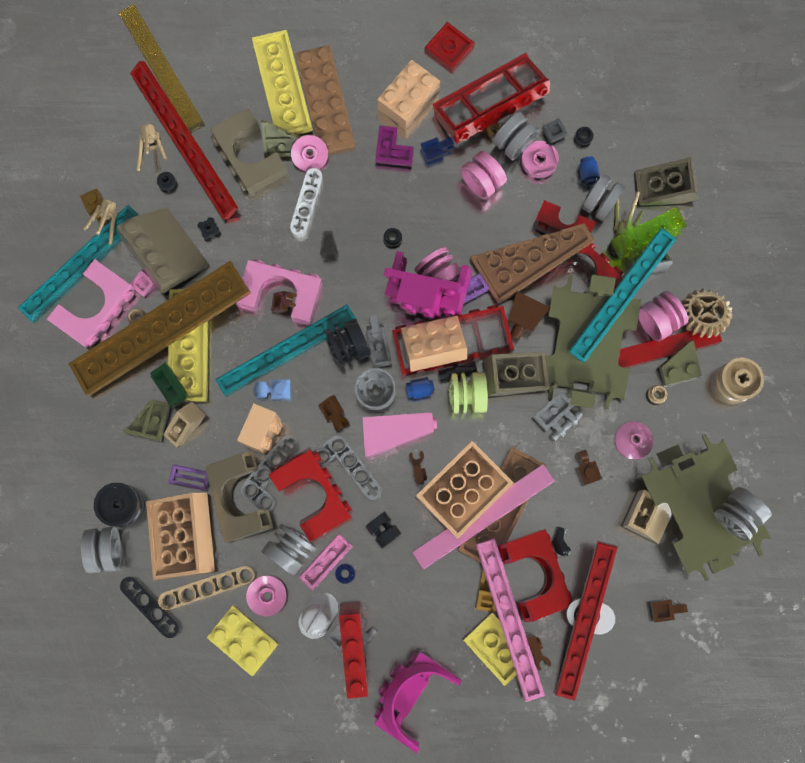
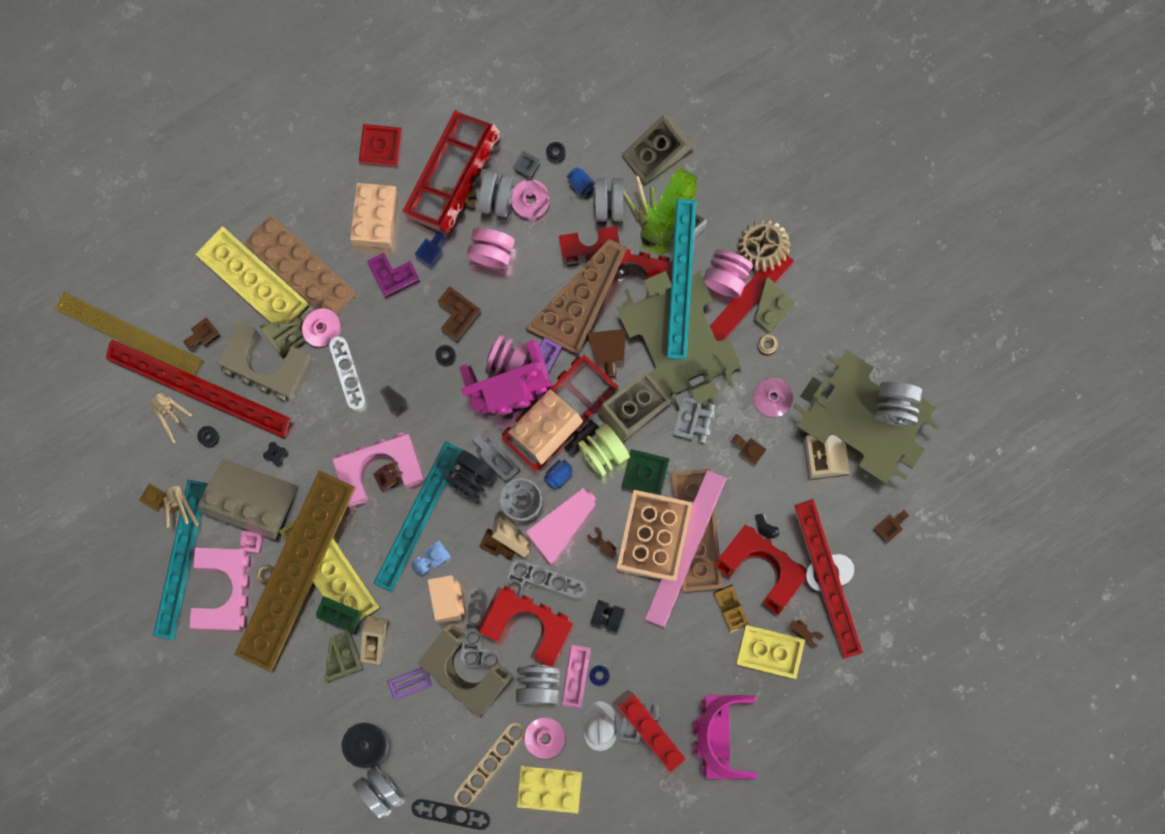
camera: 25 degrees left, 0 degrees up
light nougat slope [146,493,215,580] -> none
bright pink tile [475,538,545,702] -> none
tan wheel [713,357,764,403] -> none
none -> reddish brown plate [183,317,219,351]
none -> reddish brown plate [437,286,481,341]
none -> tan wing [492,510,531,558]
none -> dark green plate [621,449,670,495]

